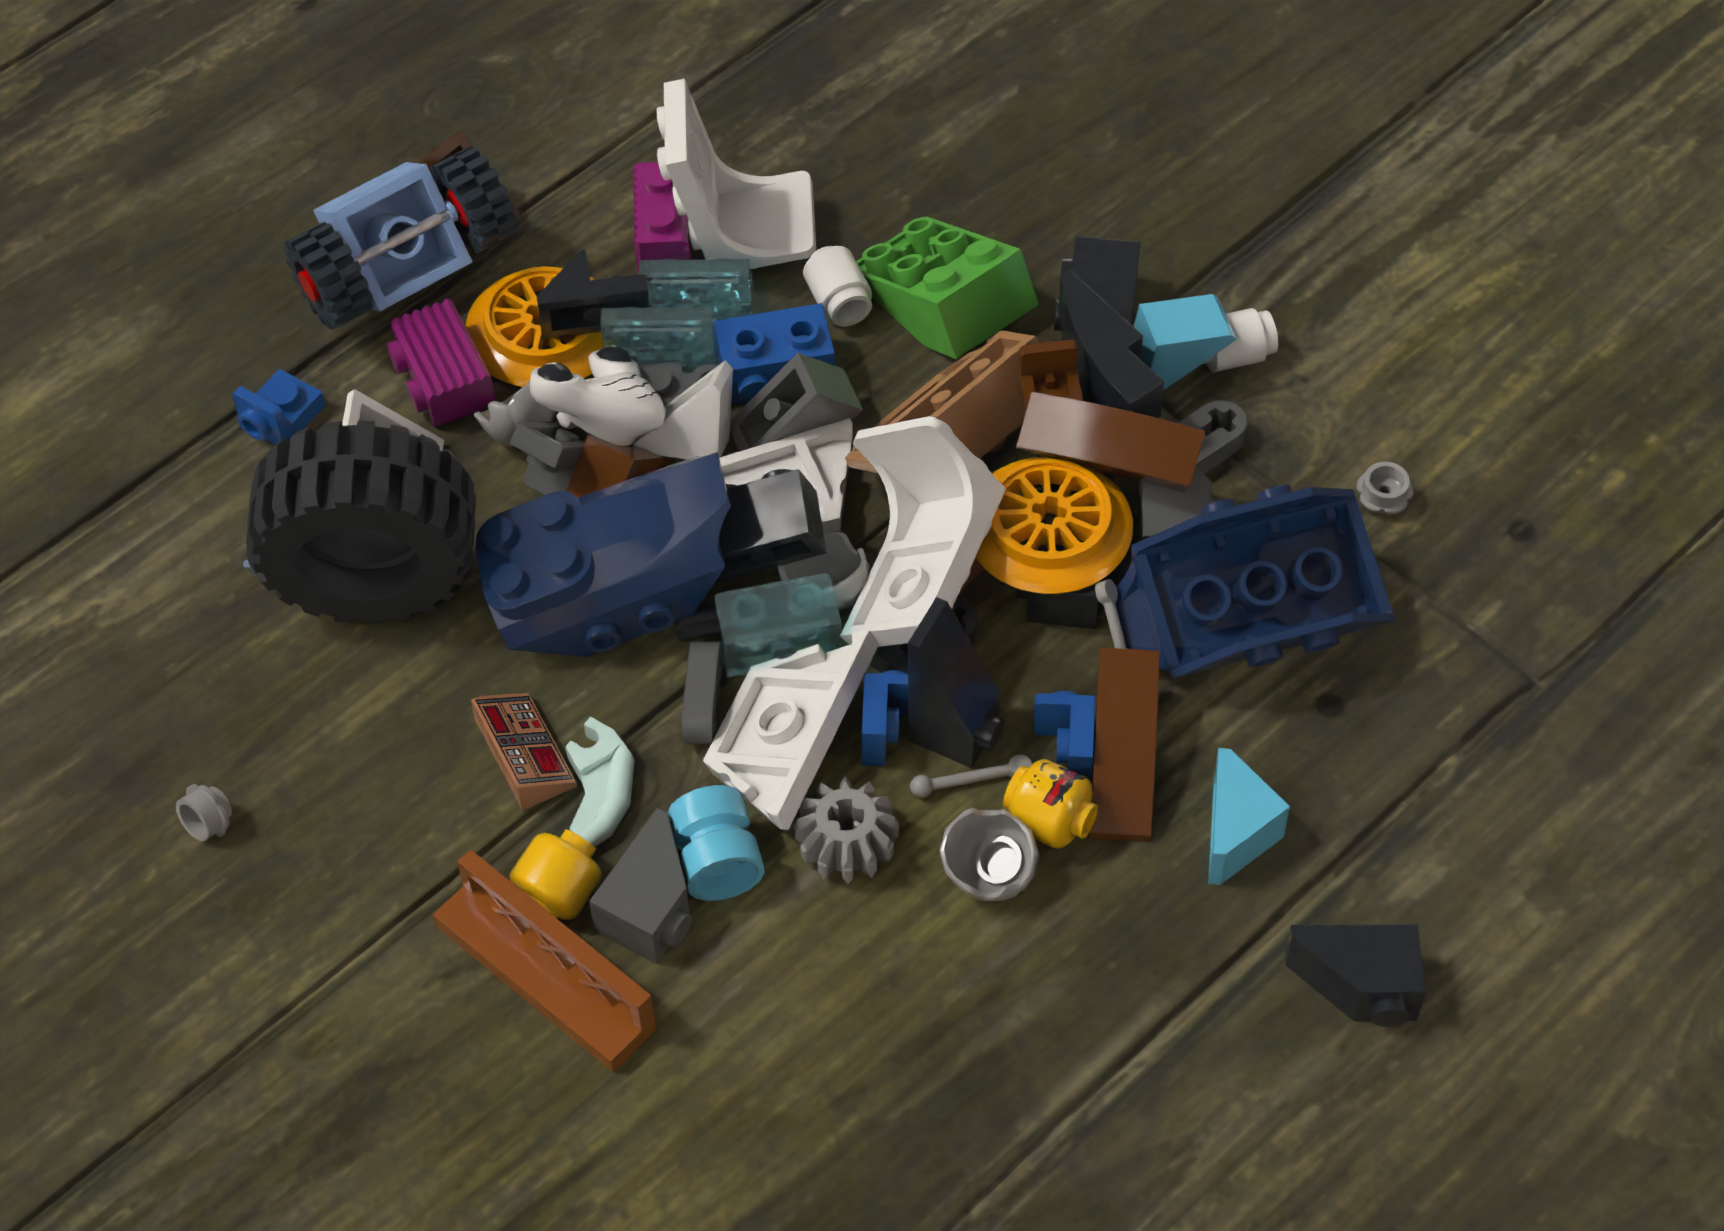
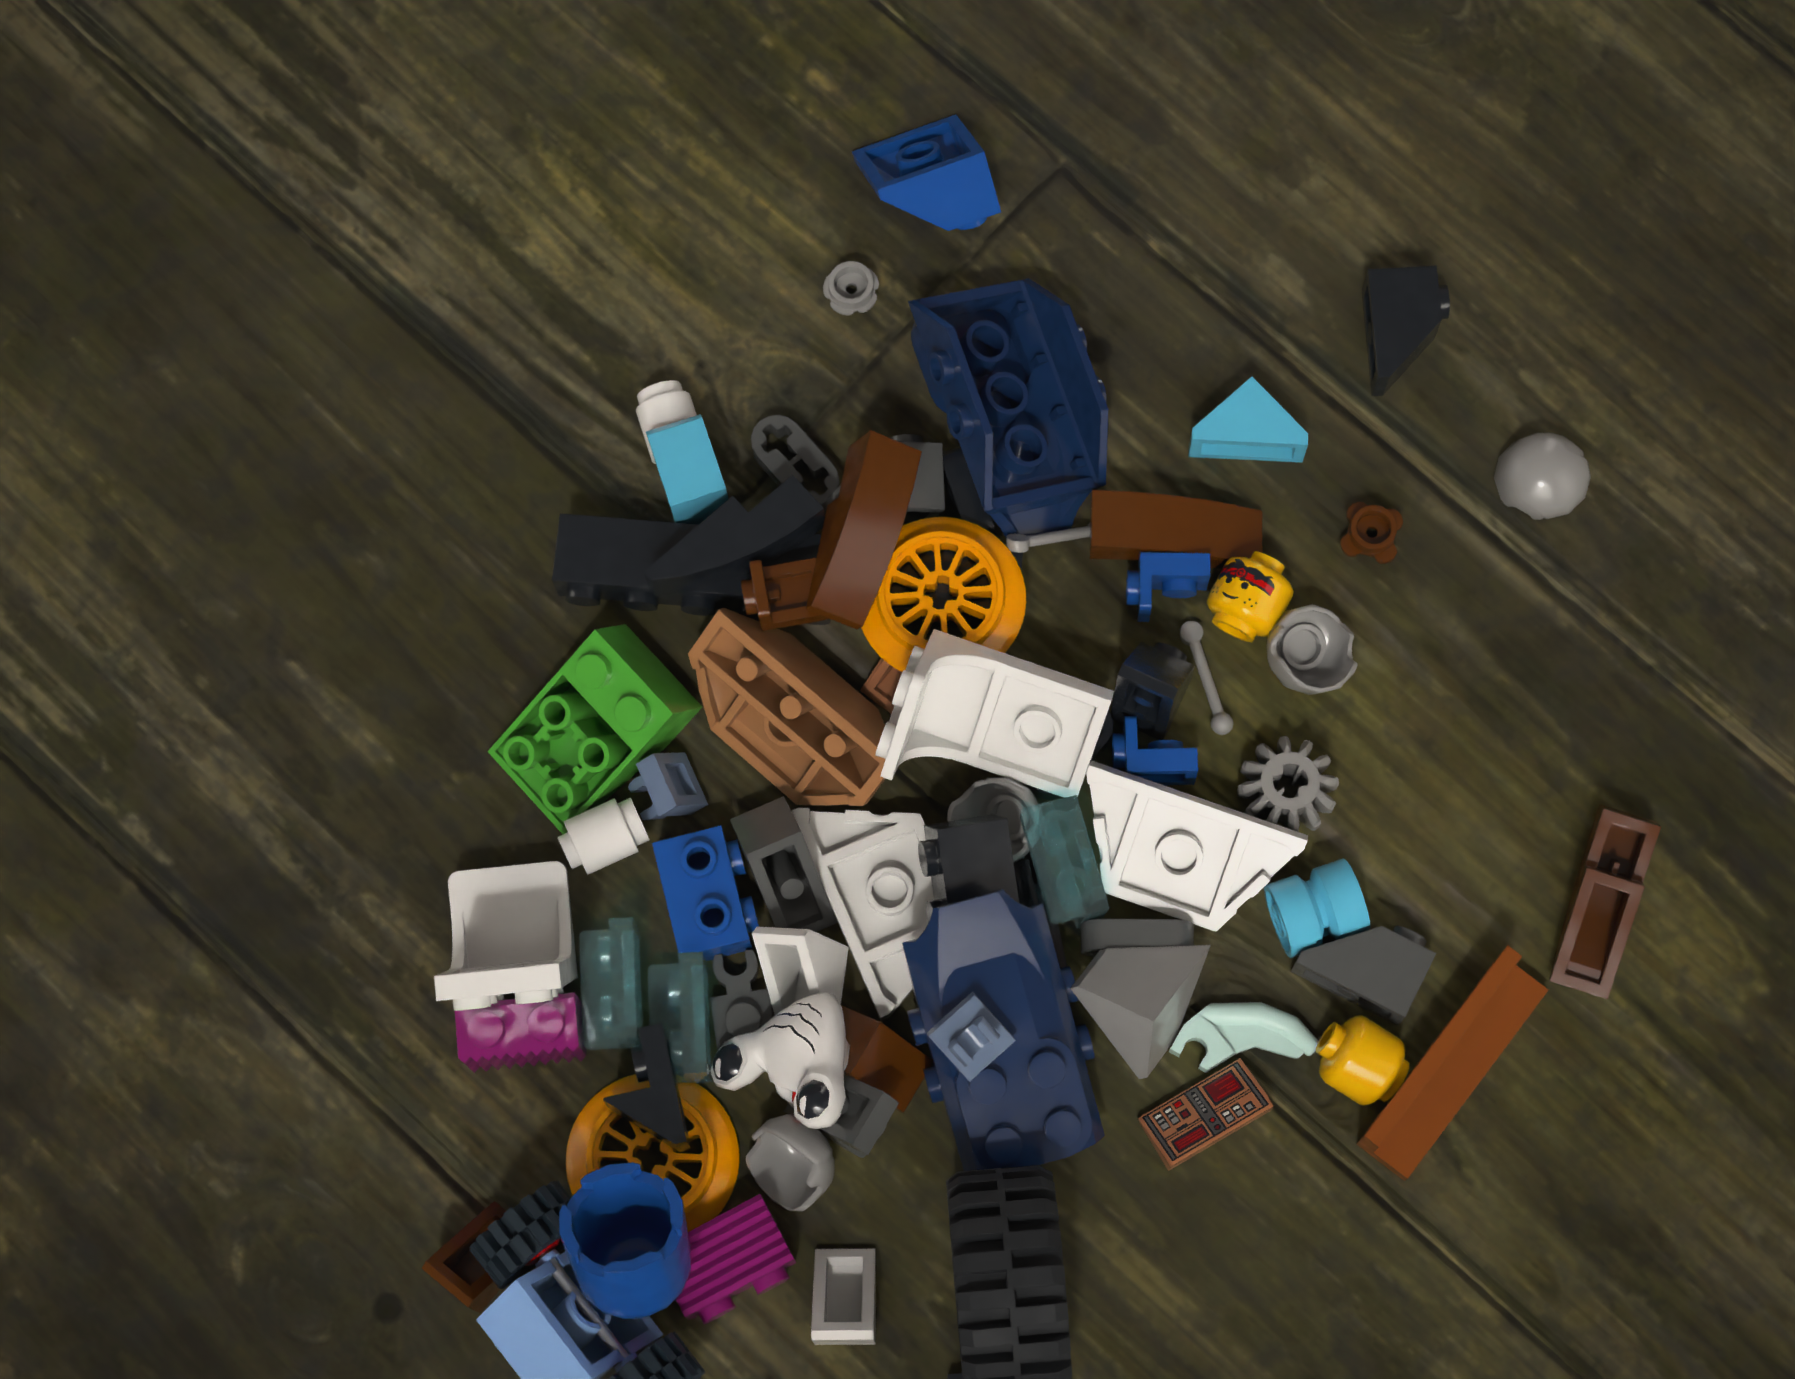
camera: 90 degrees left, 20 degrees up
none -> blue cylinder [559,1162,691,1319]
none -> sand blue tile [628,752,708,820]
none -> blue slope [852,114,1001,231]
none -> sand blue tile [927,991,1016,1082]
none -> light grey slope [1070,945,1211,1079]
none -> reddish brown plate [1340,502,1403,564]
none -> light grey hair [1494,433,1591,520]
none -> reddish brown slope [1549,804,1661,999]

